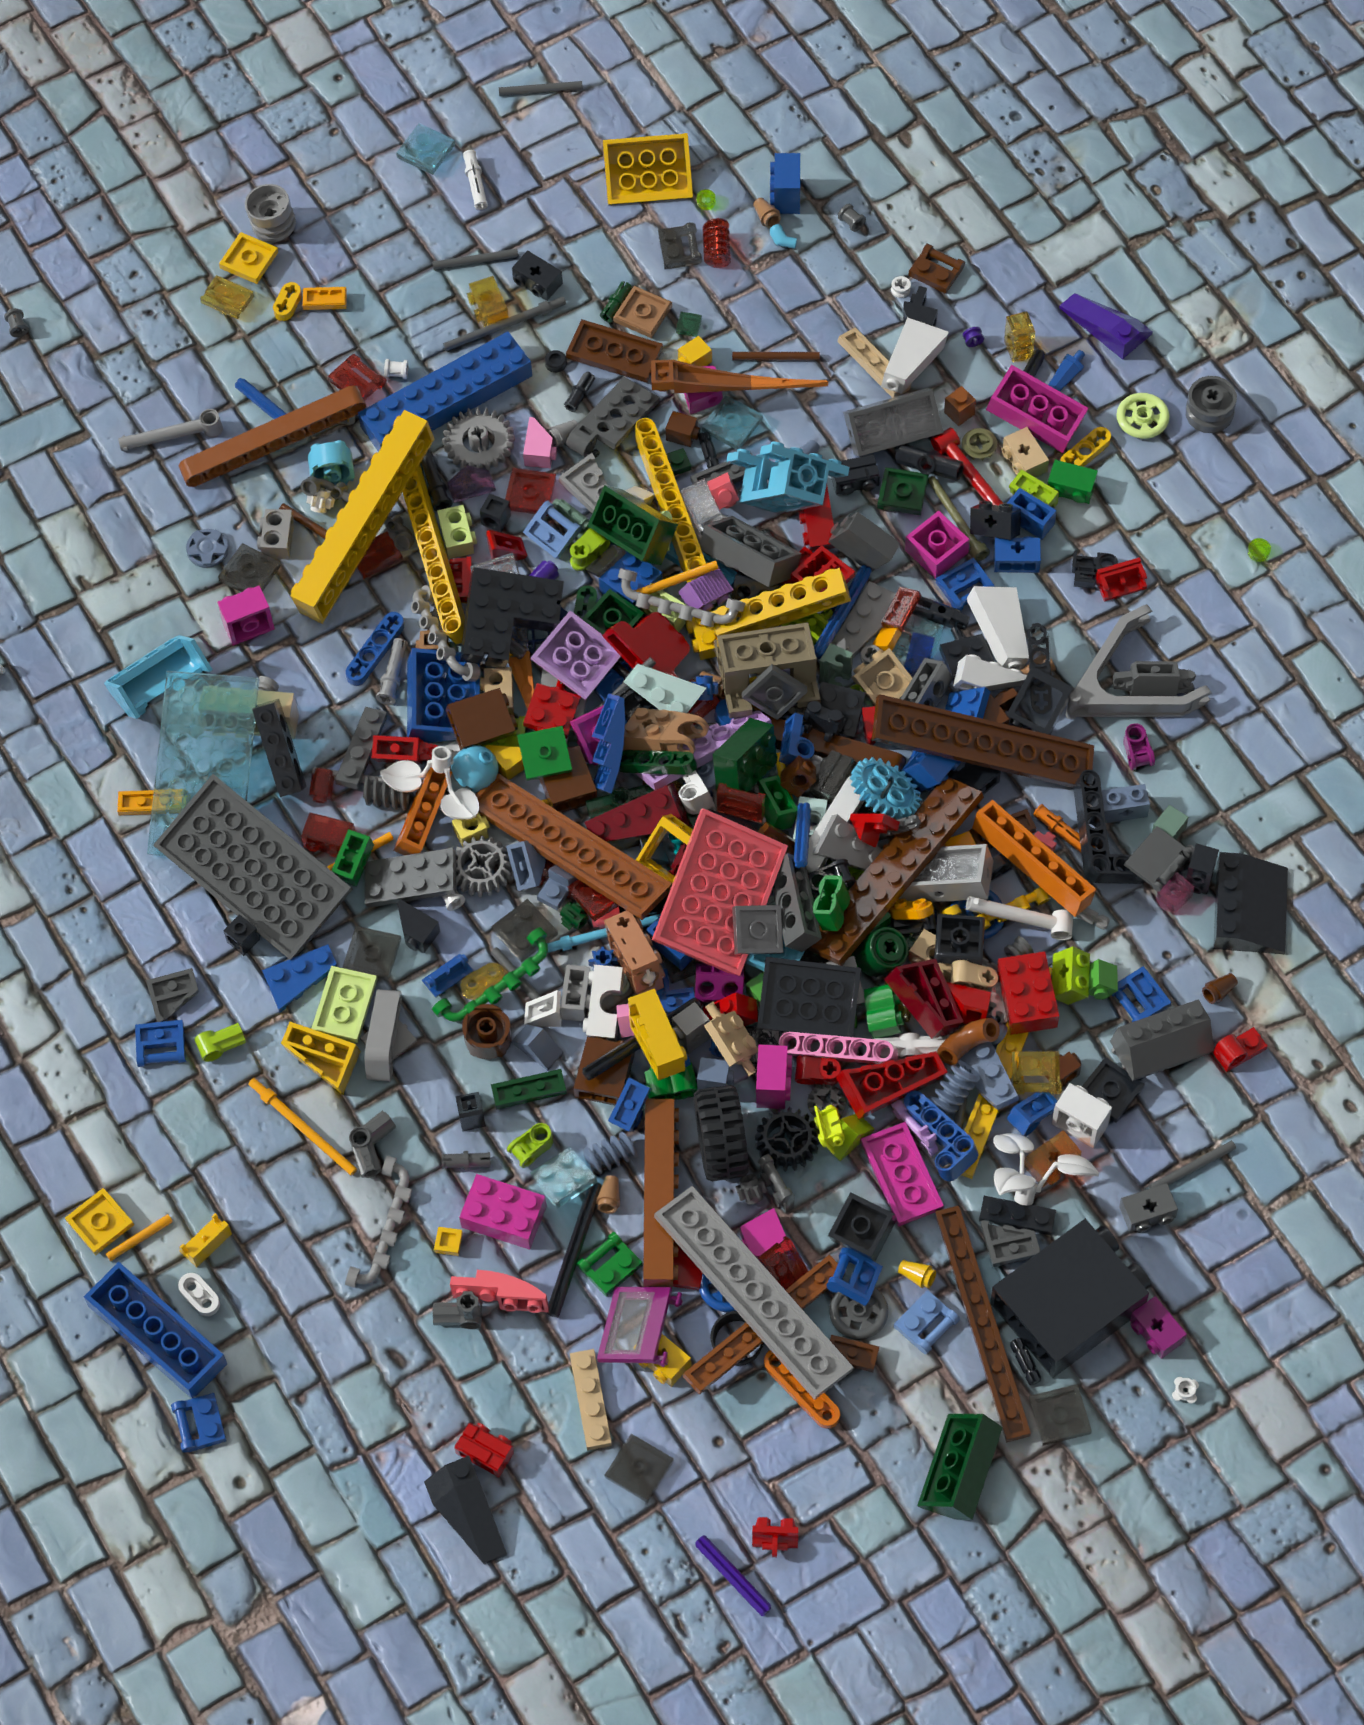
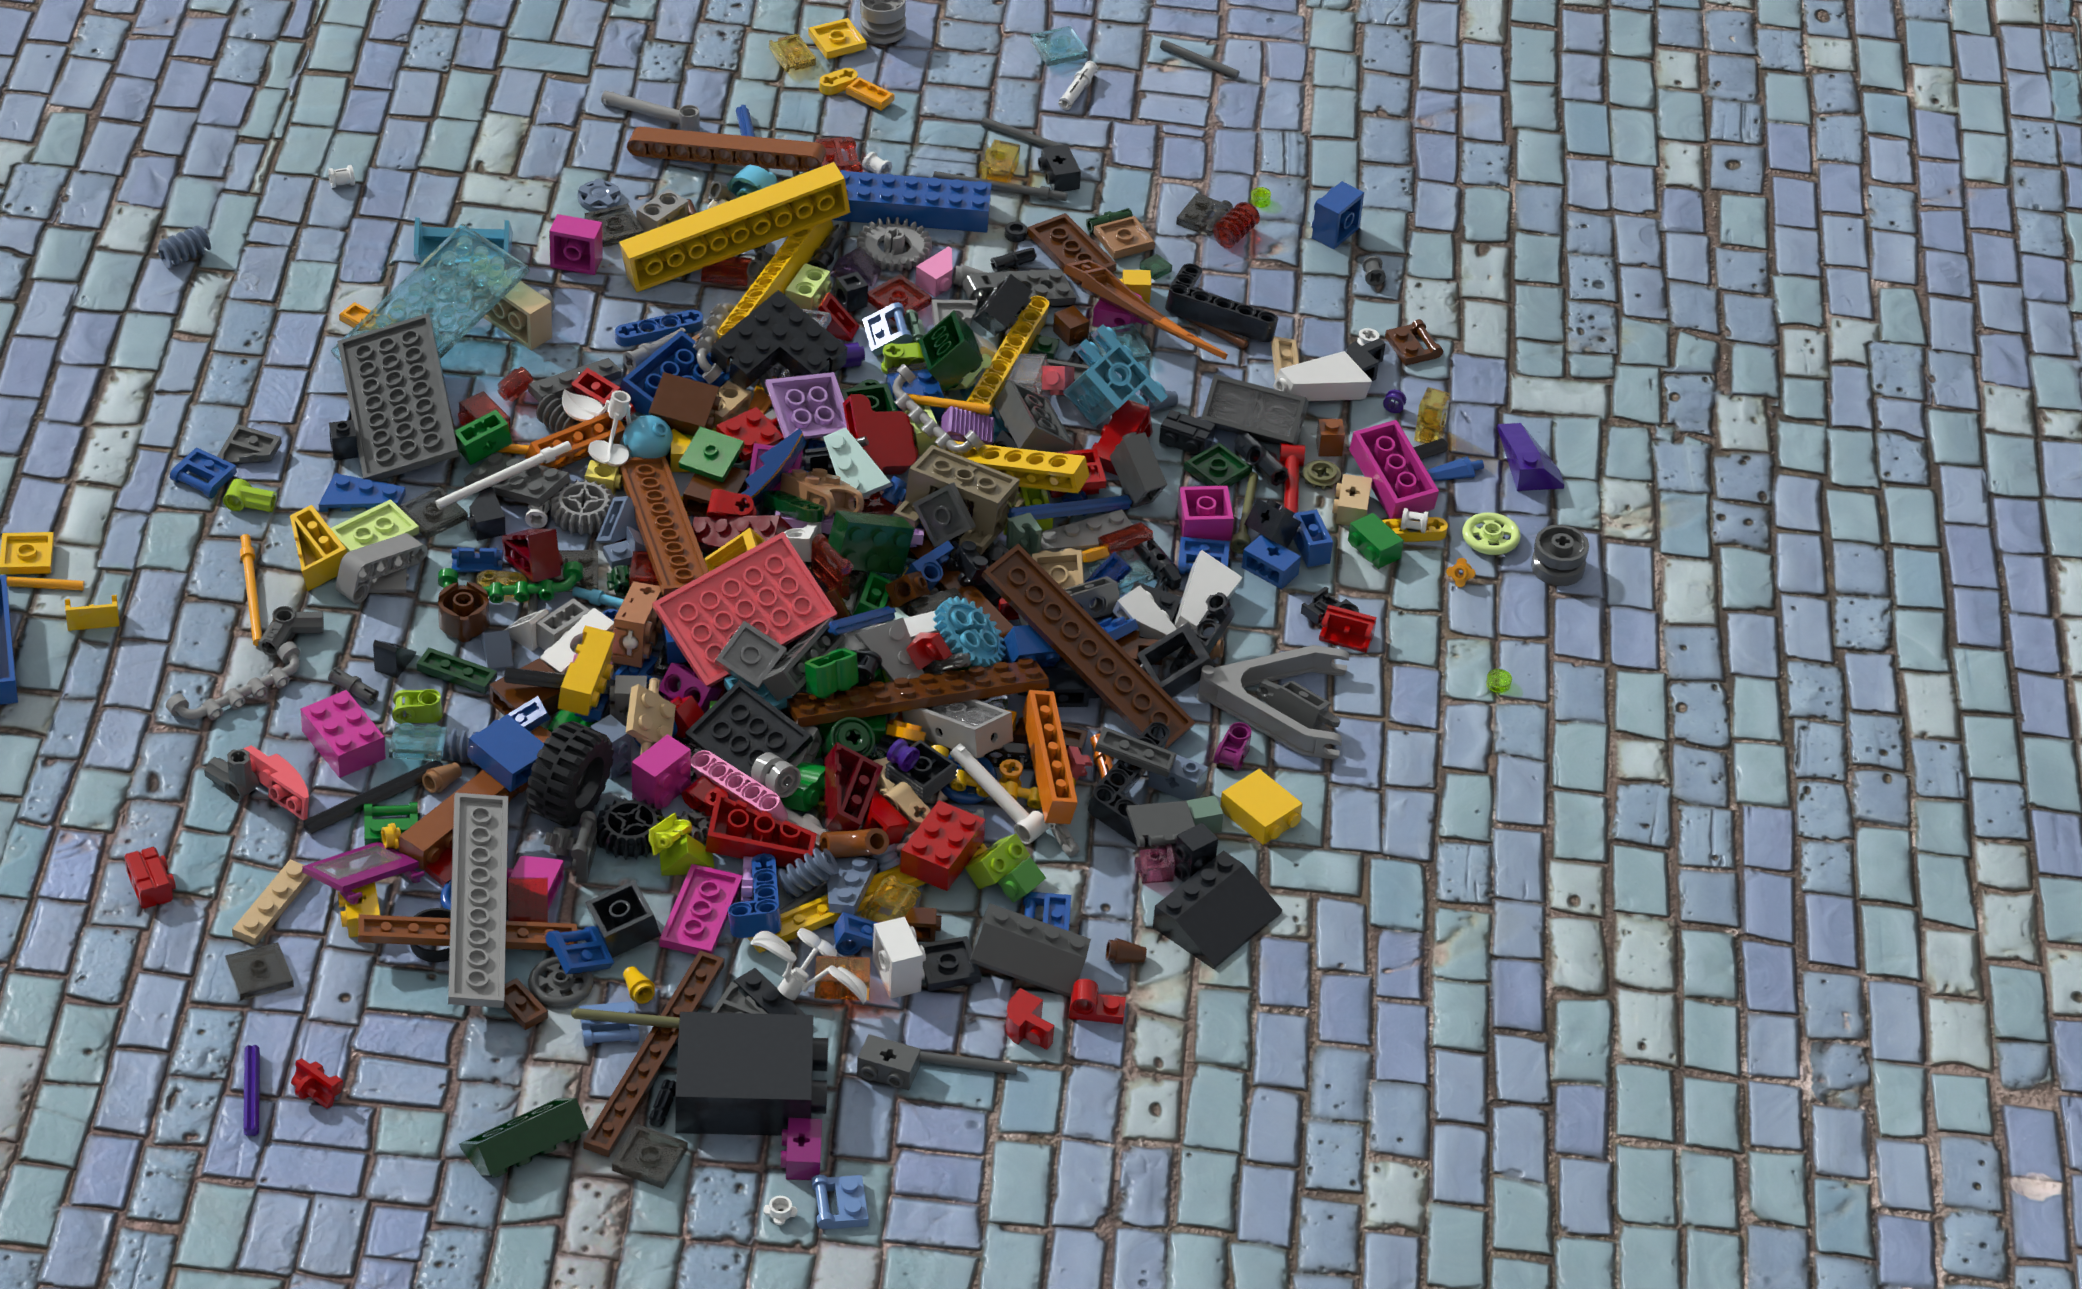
camera: 30 degrees right, 20 degrees down
white plate [178,1273,220,1316] -> none
black brick [252,699,307,797] -> none
black wedge [424,1456,507,1564] -> none
yellow plate [434,1227,463,1256] -> none
yellow slope [603,133,693,205] -> none
medium nougat cone [753,198,781,228] -> none
orange plate [764,1350,840,1429] -> none
medium azure arm [770,224,797,249] -> none
lime hinge [1009,469,1059,508] -> none
none -> yellow plate [381,823,401,849]
none -> white bar [435,441,572,510]
none -> blue brick [467,714,544,792]
none -> dark red wedge [502,529,563,582]
none -> olive piece [571,1008,680,1029]
none -> red piece [706,489,757,517]
none -> light grey wheel [751,752,801,798]
none -> medium blue plate [811,1175,869,1230]
none -> dark purple wheel [887,739,920,772]
none -> black brick [973,274,1033,336]
none -> light orange bush [999,759,1023,787]
none -> red brick [1006,988,1054,1050]
none -> dark grey tile [1094,727,1177,778]
none -> black beam [1165,263,1278,342]
none -> yellow brick [1220,769,1303,845]
none -> white bush [1401,508,1429,533]
none -> light orange plate [1446,558,1476,587]

